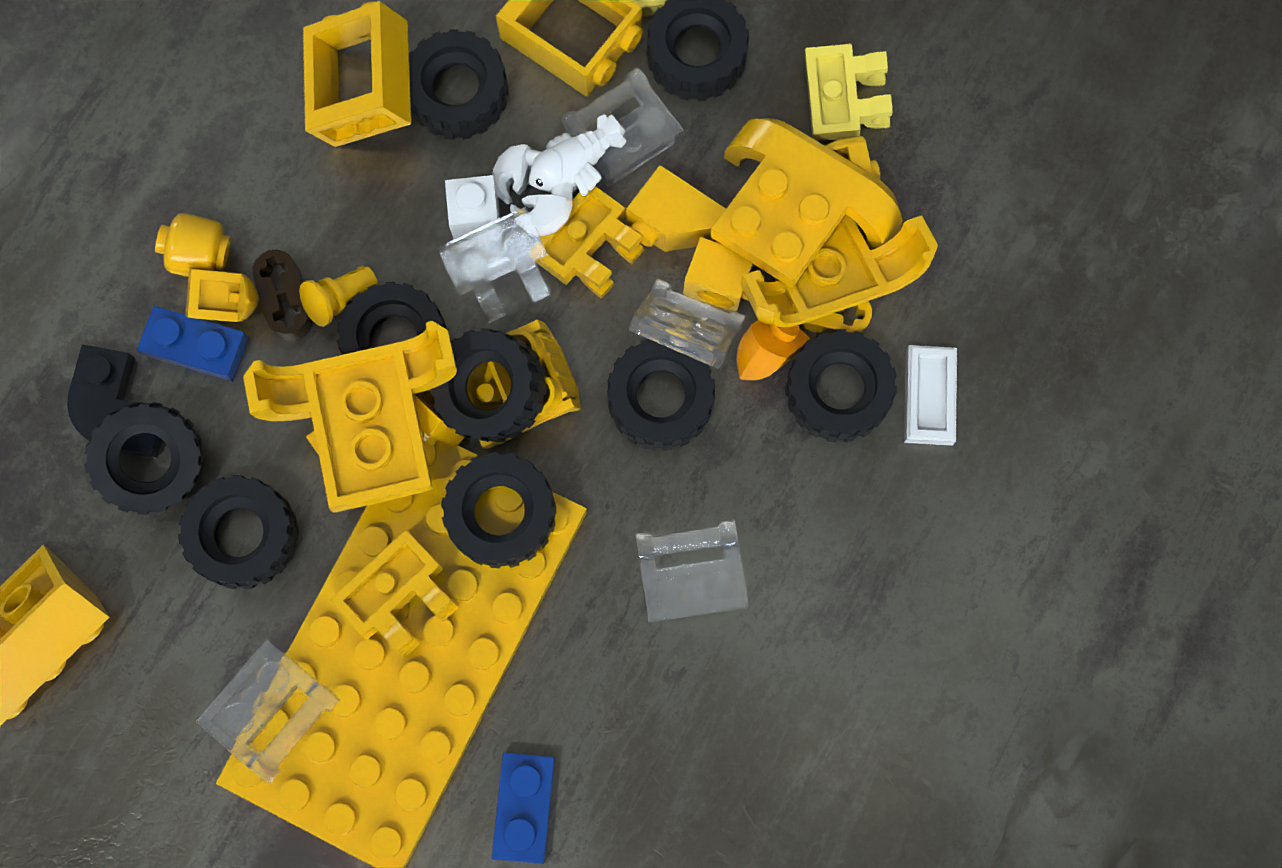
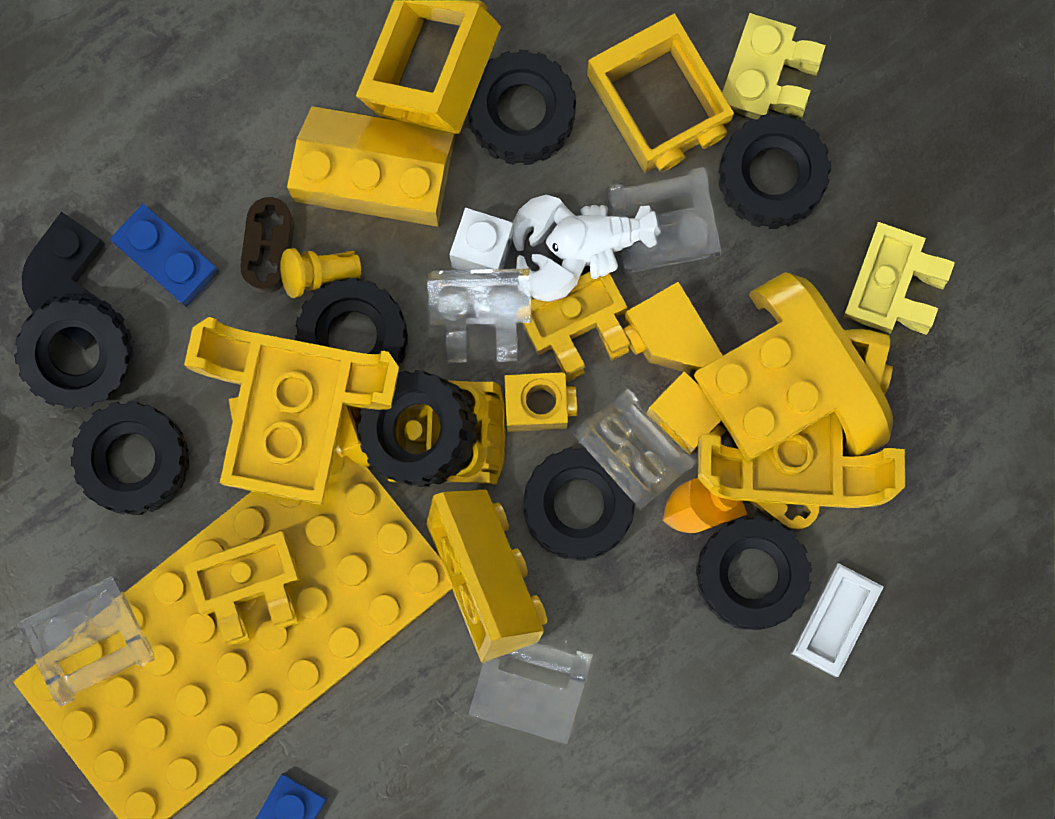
camera: 25 degrees right, 5 degrees up
yellow head [155,213,231,277] -> none
yellow plate [185,268,259,322] -> none
black tyre [441,452,557,569] -> none
none -> yellow slope [287,106,456,227]
none -> yellow slope [426,490,547,663]
none -> yellow brick [504,372,577,432]

